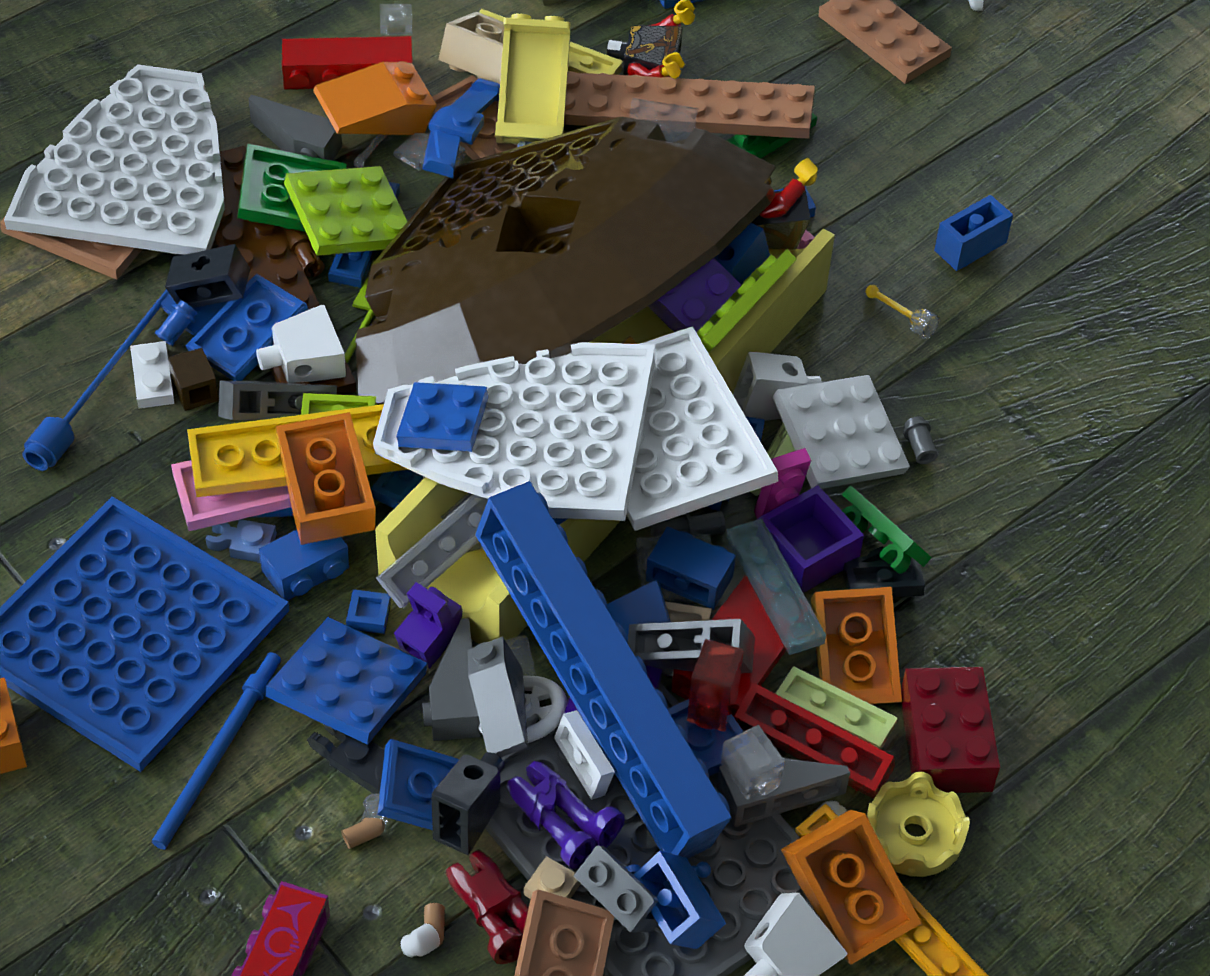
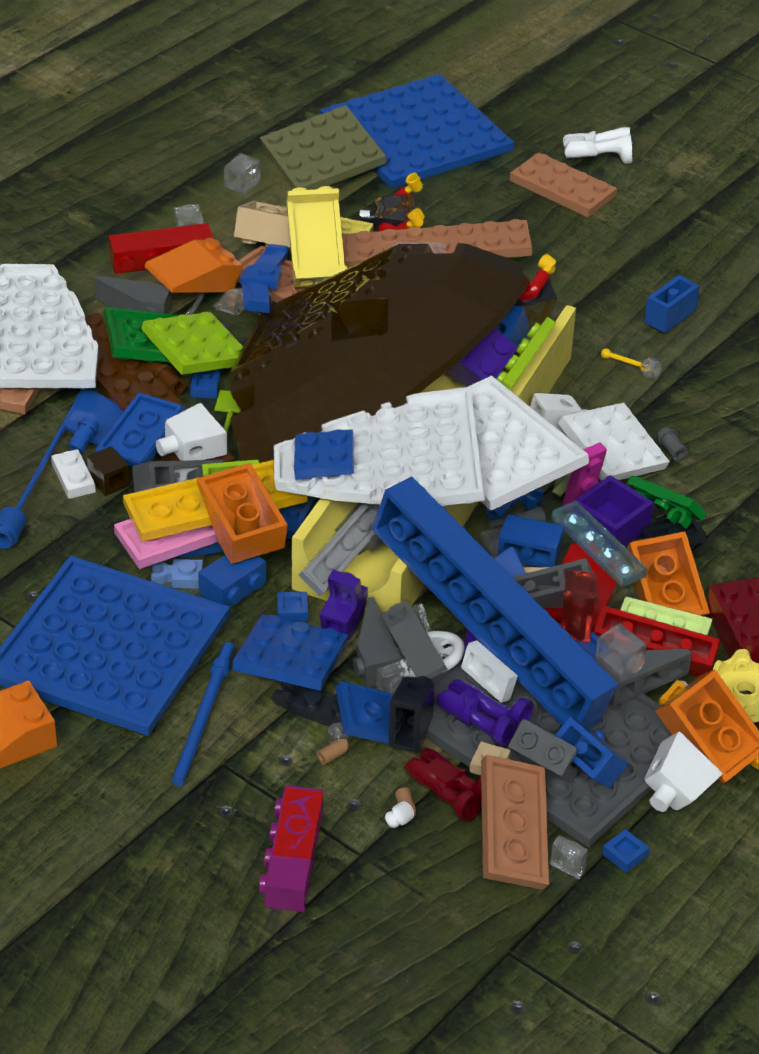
camera: 10 degrees left, 10 degrees down
black brick [165,244,251,308] -> none
none -> clear plate [377,659,410,693]

